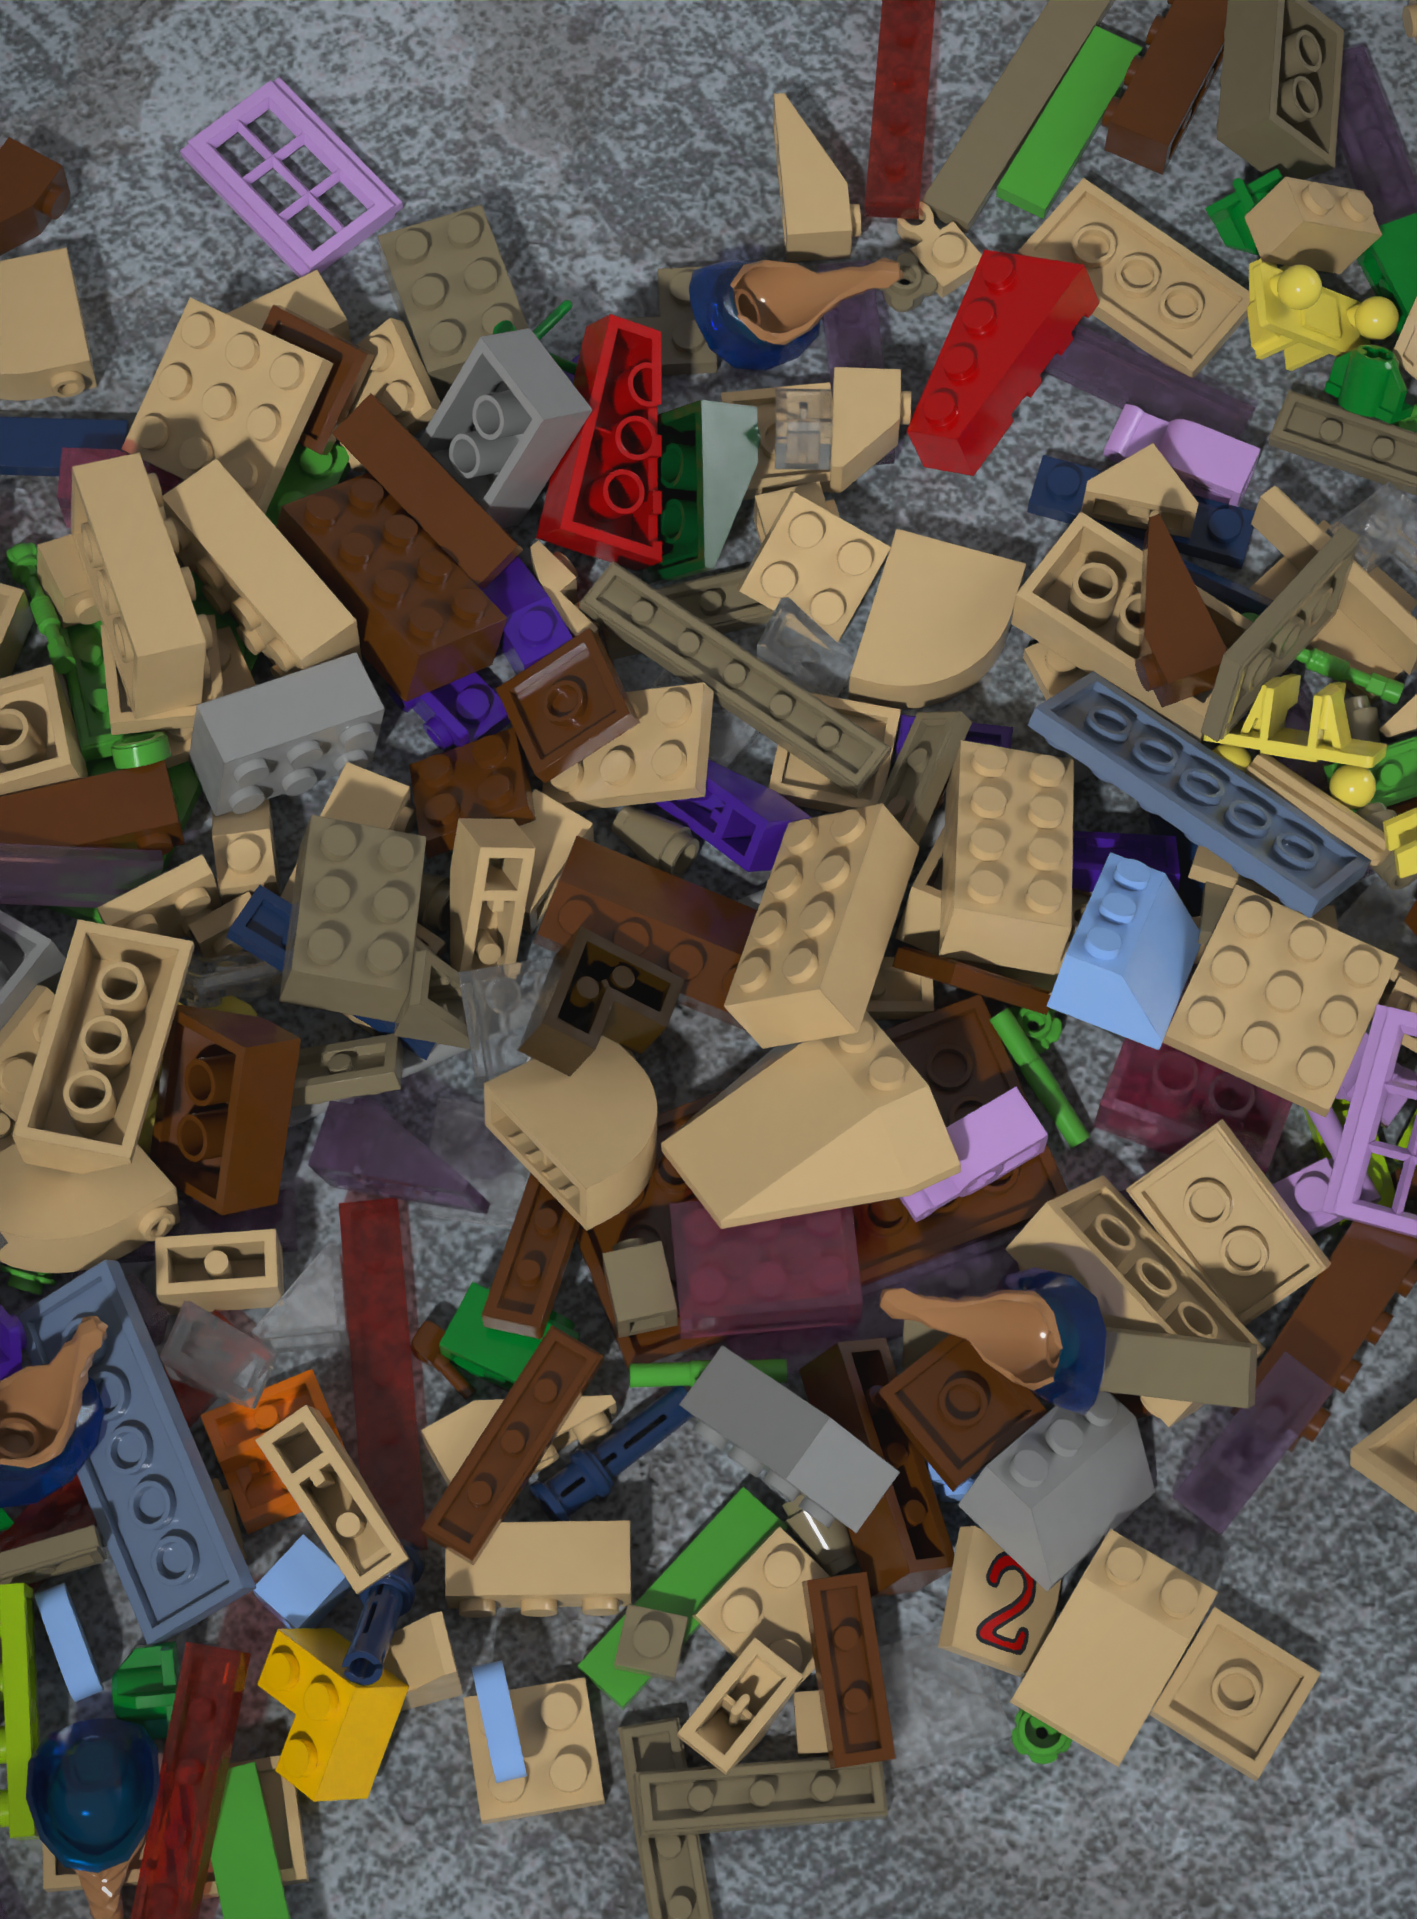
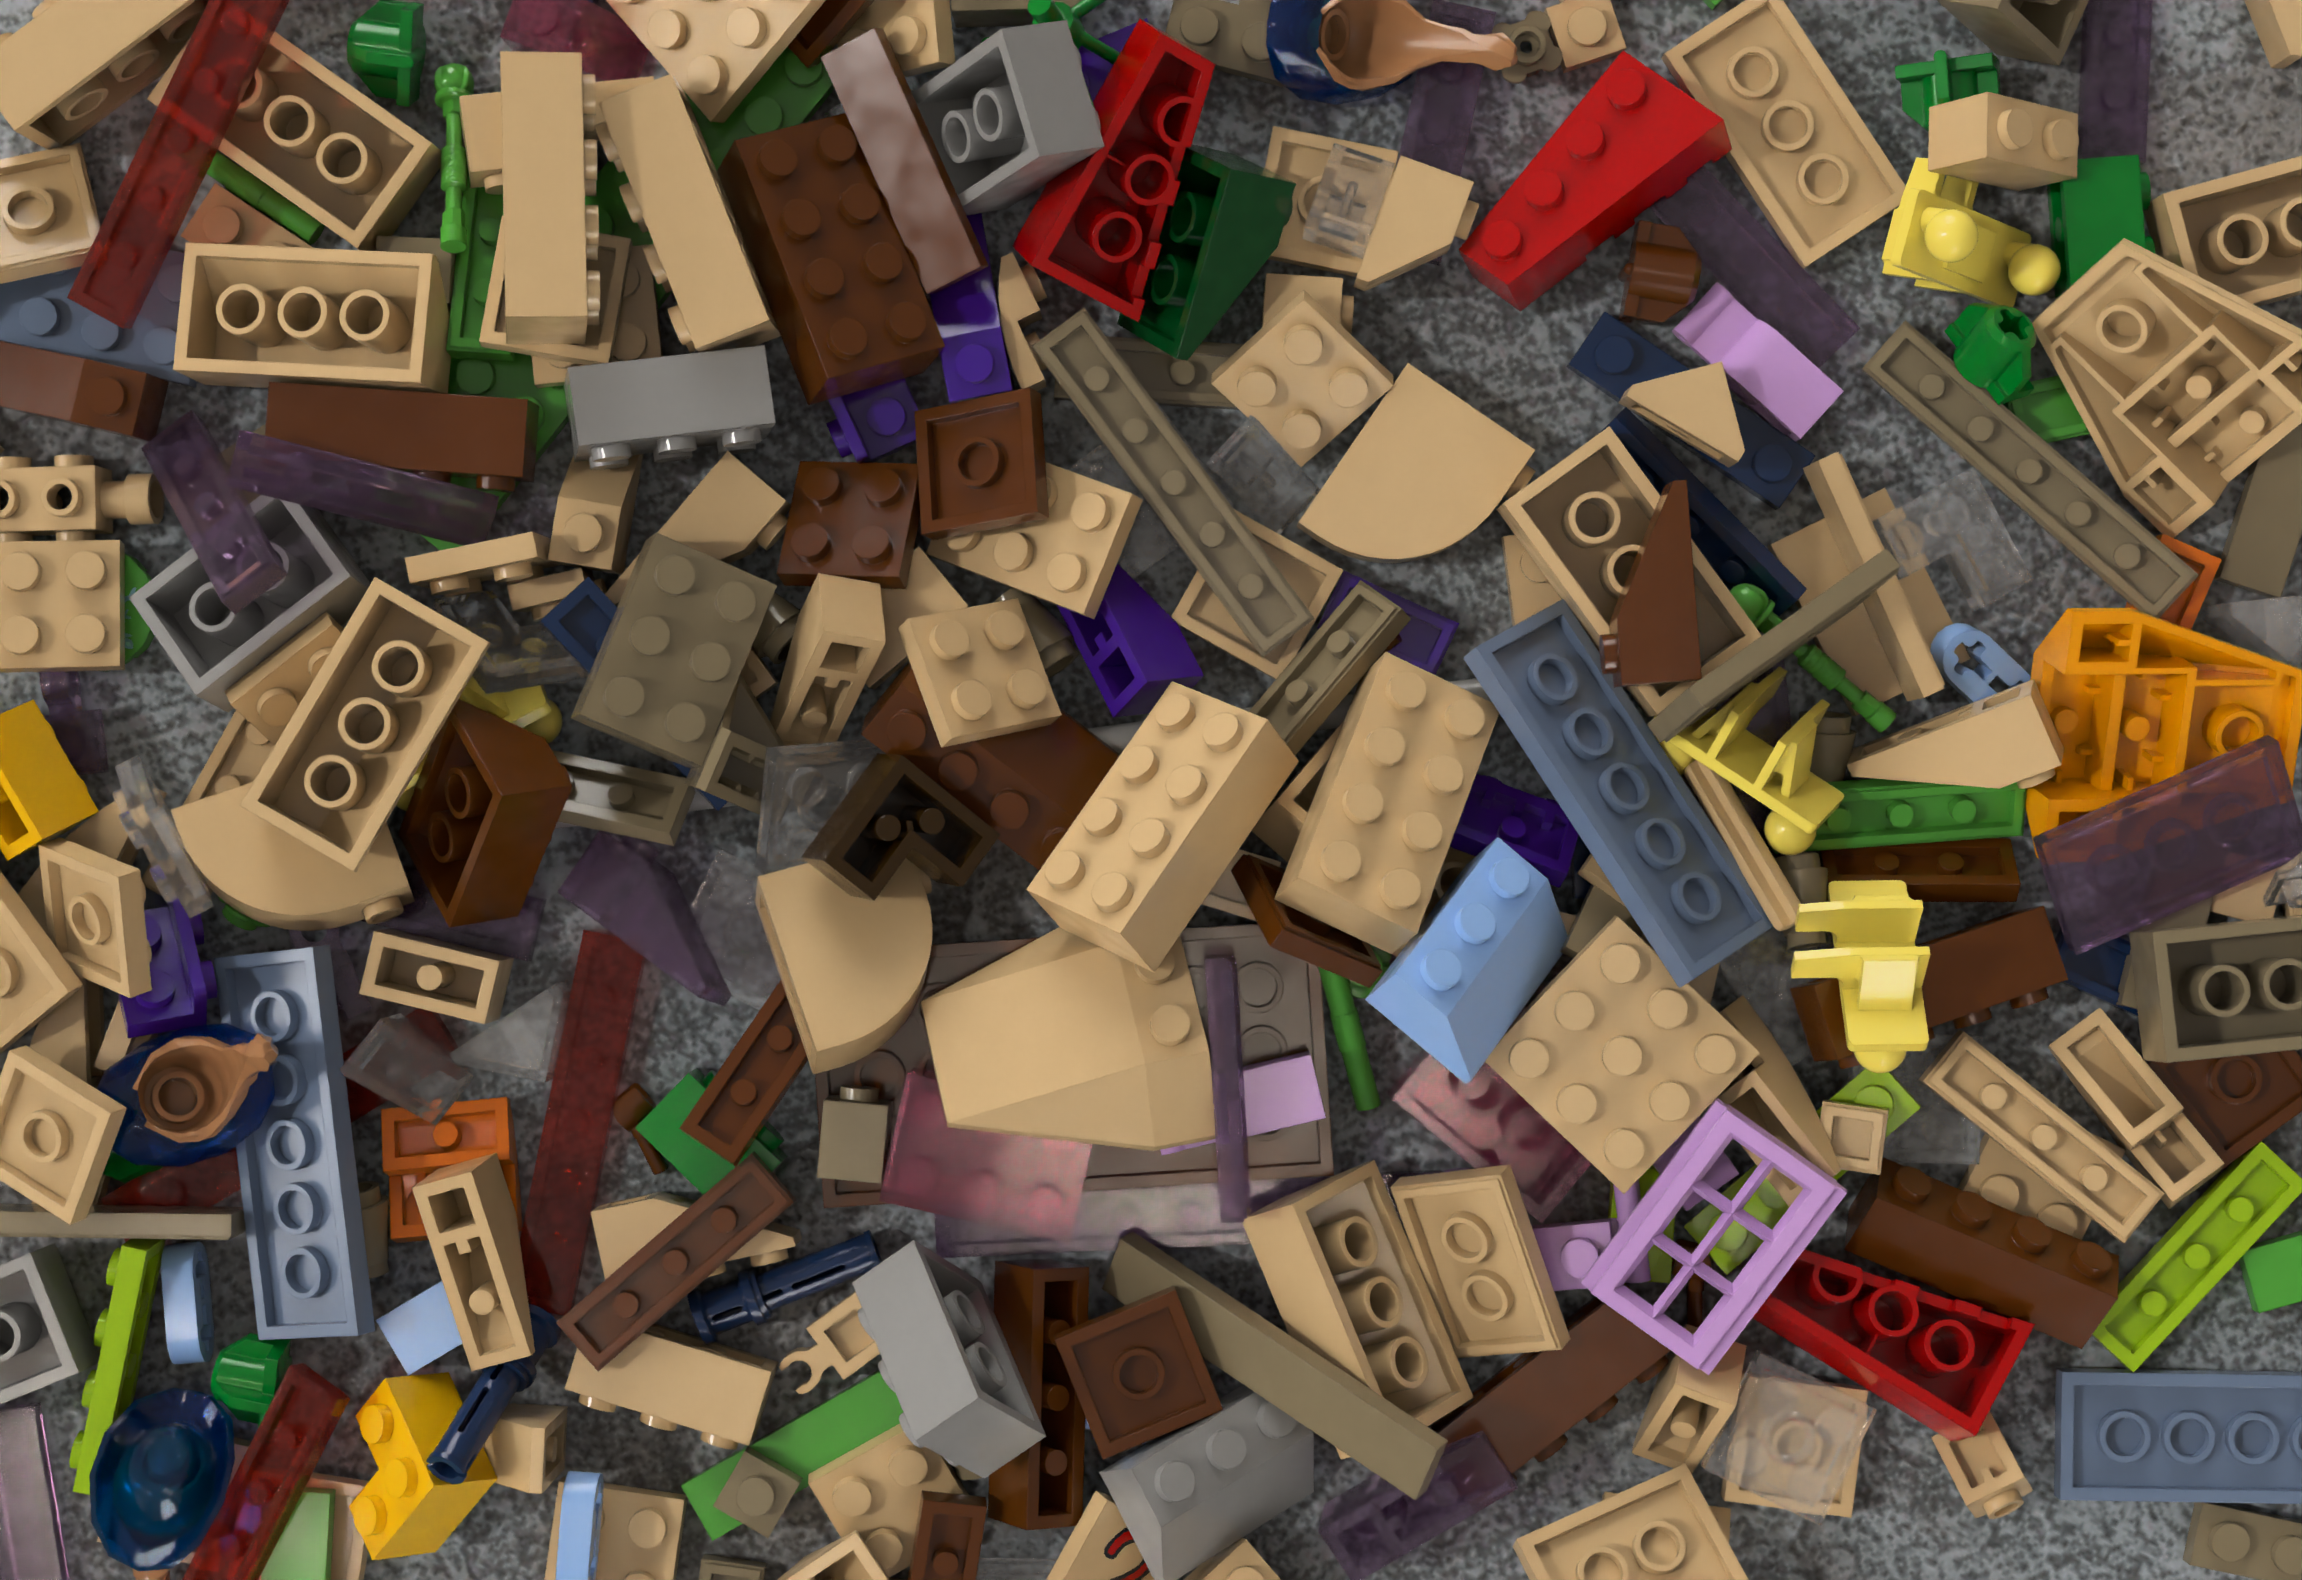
camera: 15 degrees right, 20 degrees up
bright green tile [110,731,172,769] -> none
bright green piece [629,1359,787,1388] -> none
hat [880,1267,1107,1415] -> none
none -> tan plate [779,1291,880,1394]
none -> tan plate [898,598,1062,748]
none -> clear purple tile [1205,954,1252,1223]
none -> reddish brown piece [1618,220,1702,324]

